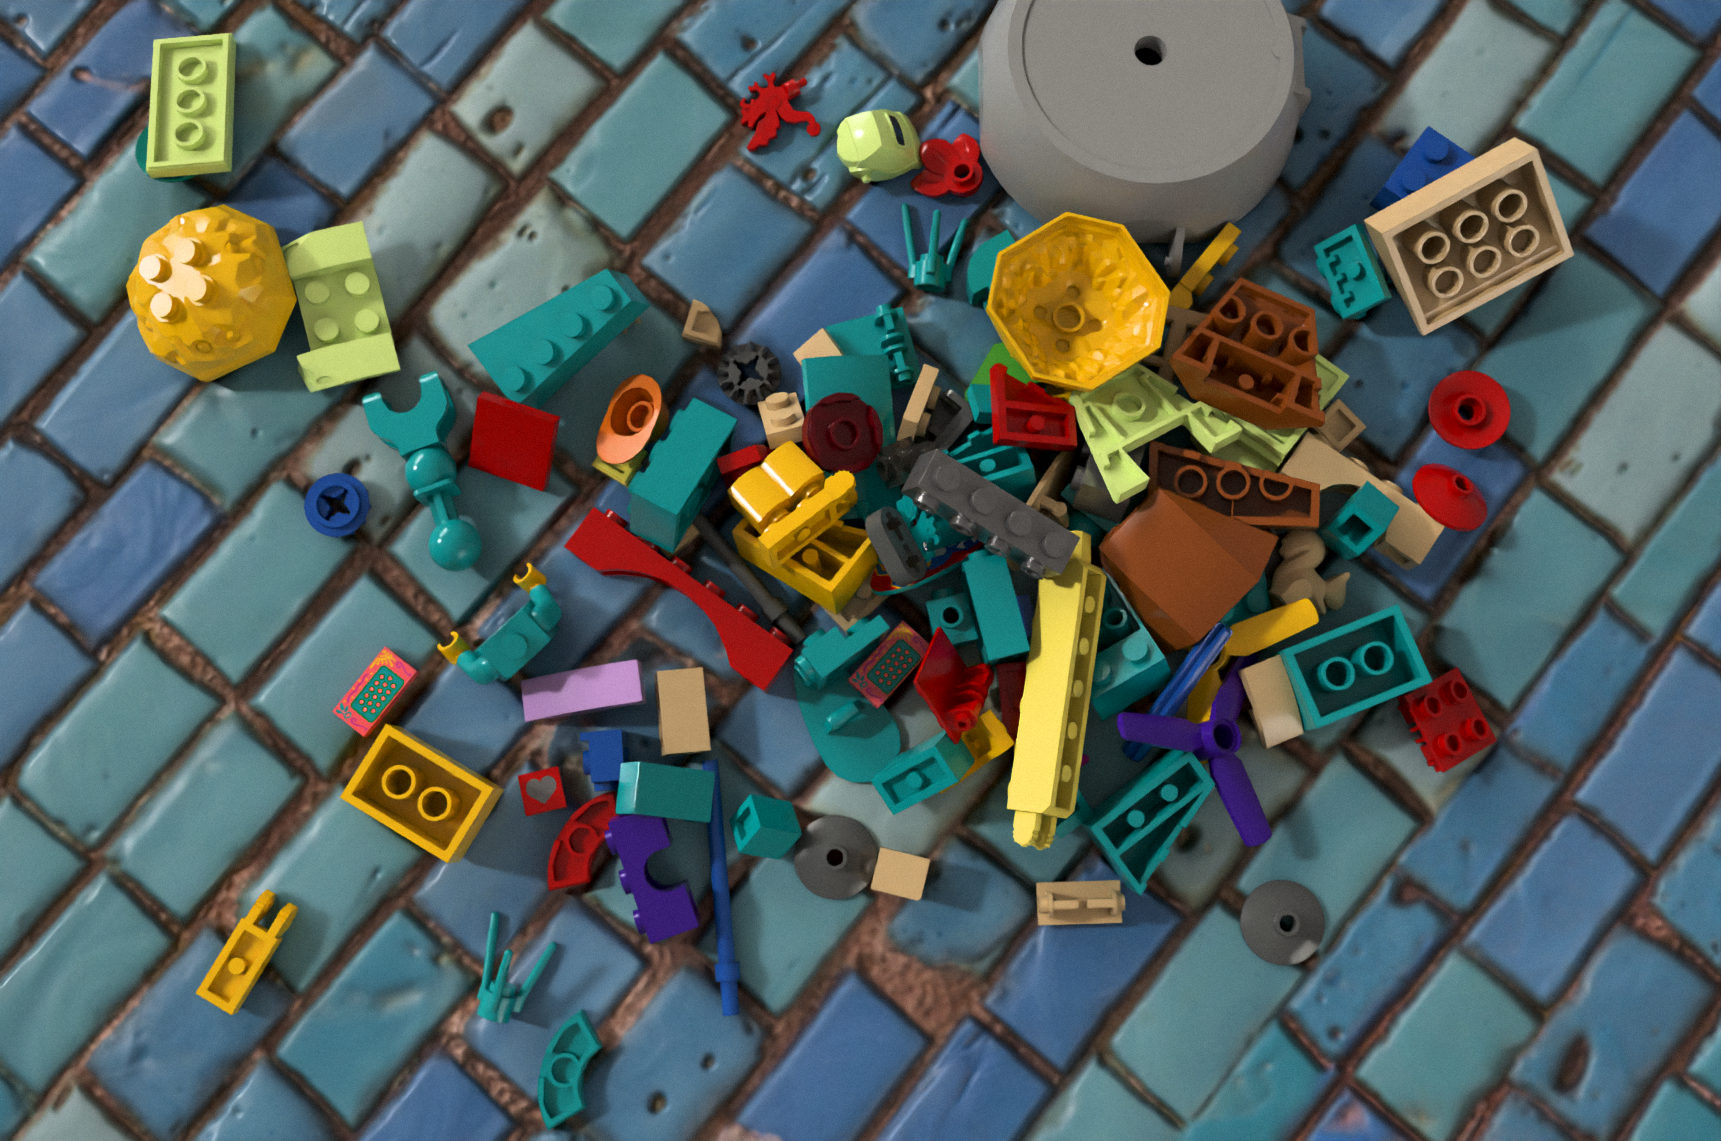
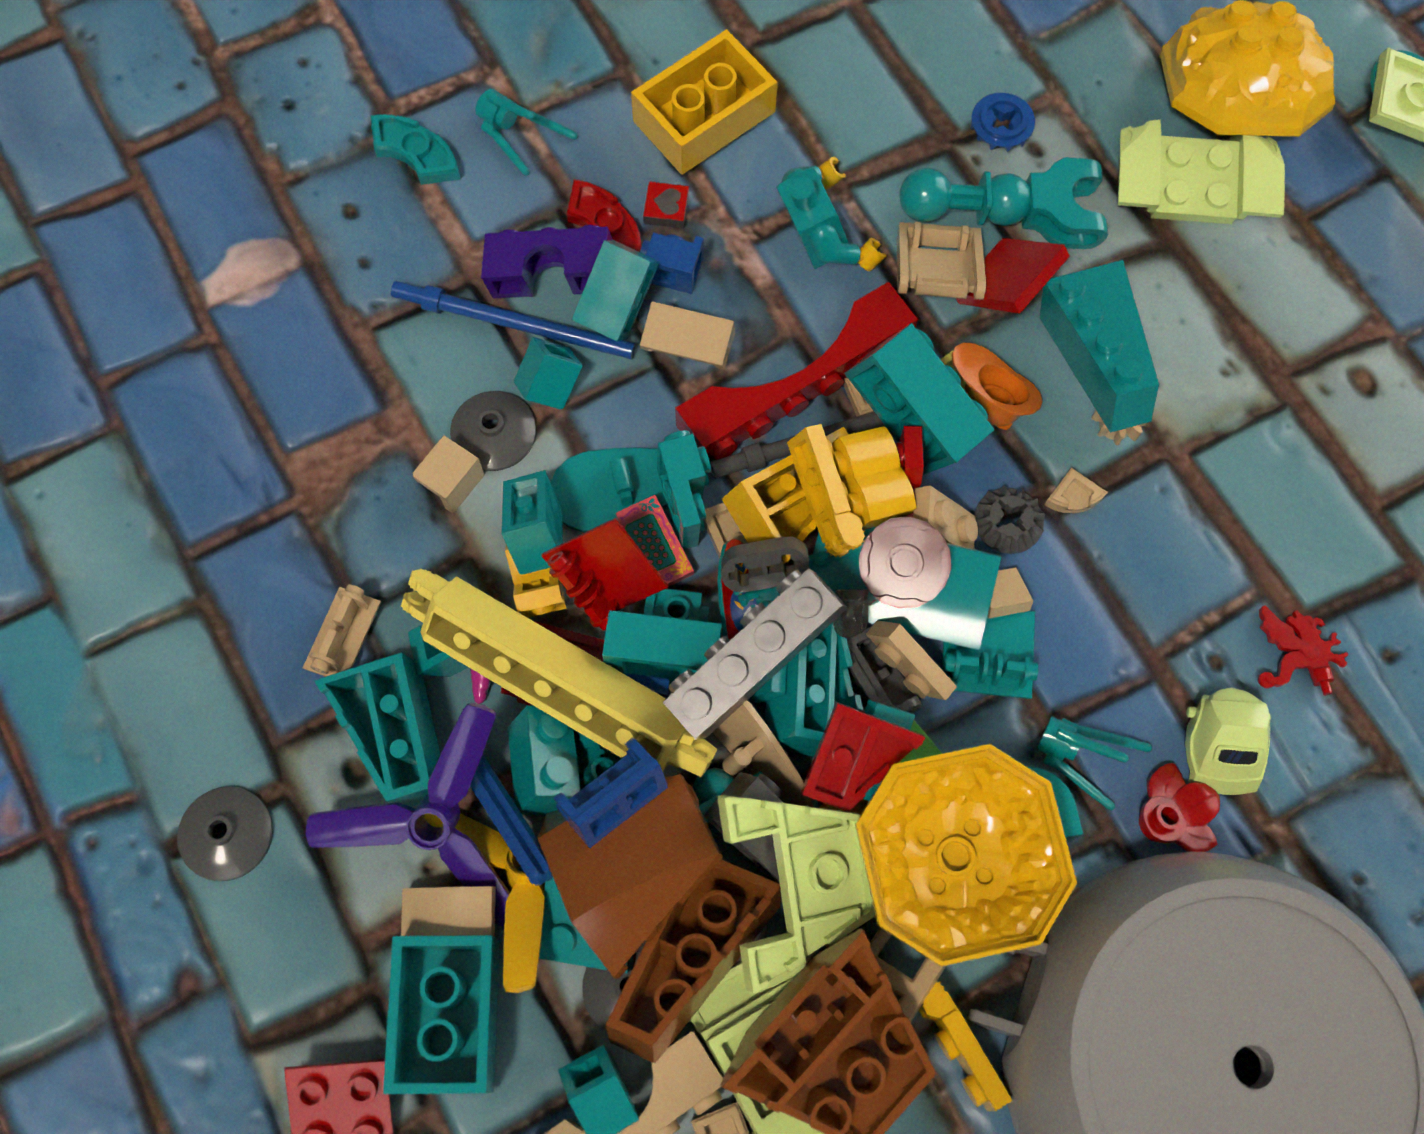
camera: 110 degrees right, 10 degrees down
tile [332,646,420,737] -> none
lavender slope [521,659,647,722] -> none
tan animal [1268,529,1350,616] -> none
none -> blue hinge [553,737,668,849]
none -> tan container [897,222,986,300]

